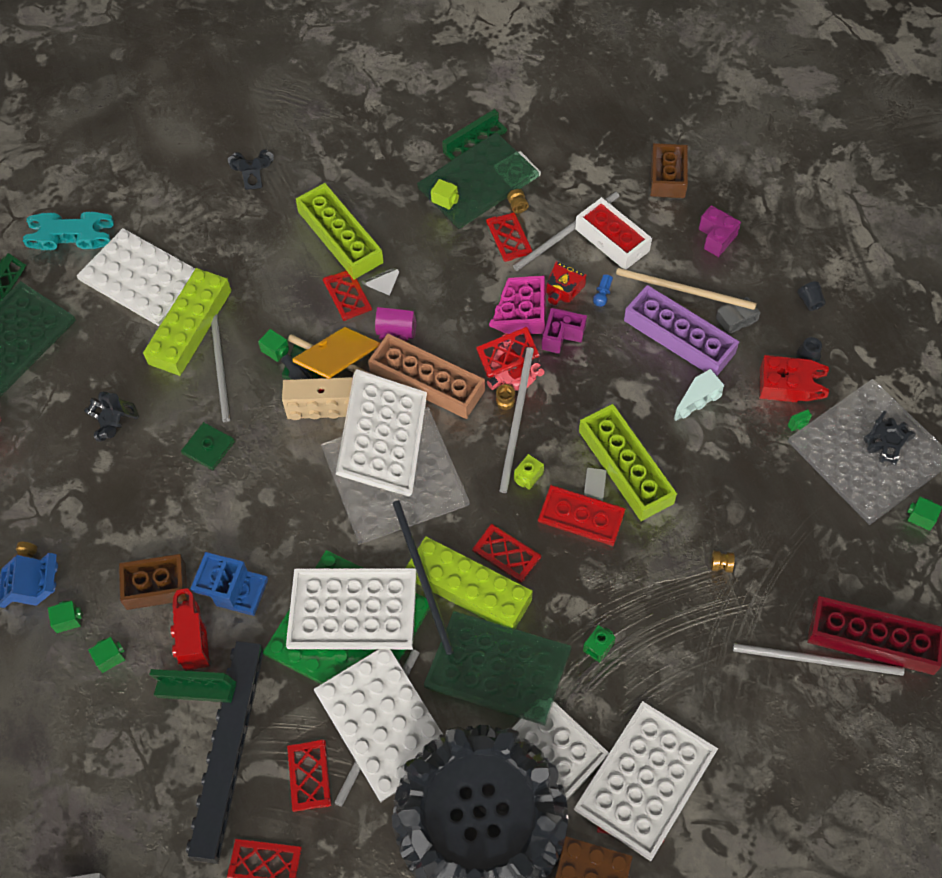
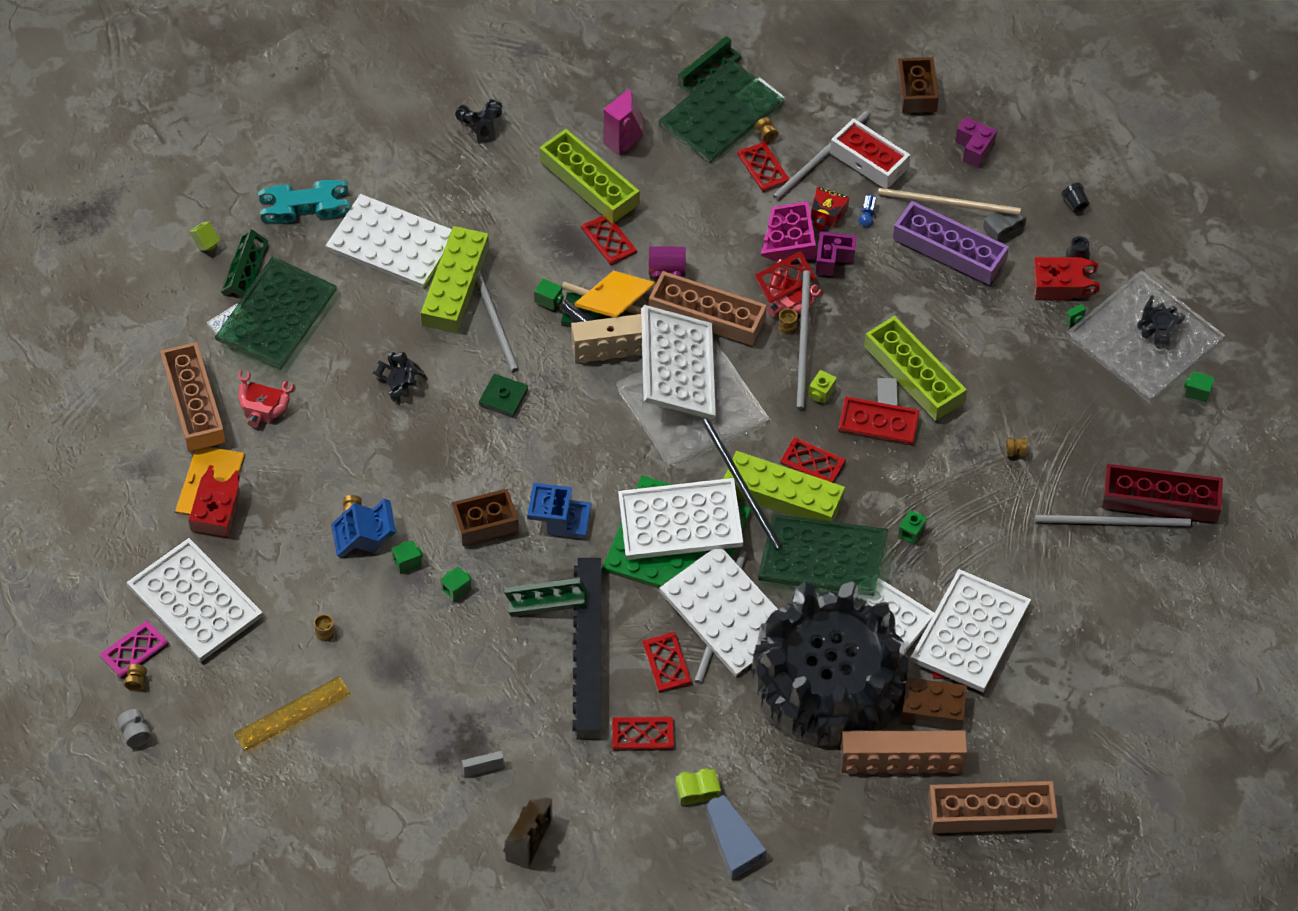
camera: 10 degrees left, 5 degrees down
red brick [170,588,210,671] -> none
slope [362,268,399,295] -> none
lime brick [431,179,459,209] -> none
light aqua slope [674,369,724,421] -> none
none -> dark pink wedge [603,89,644,155]

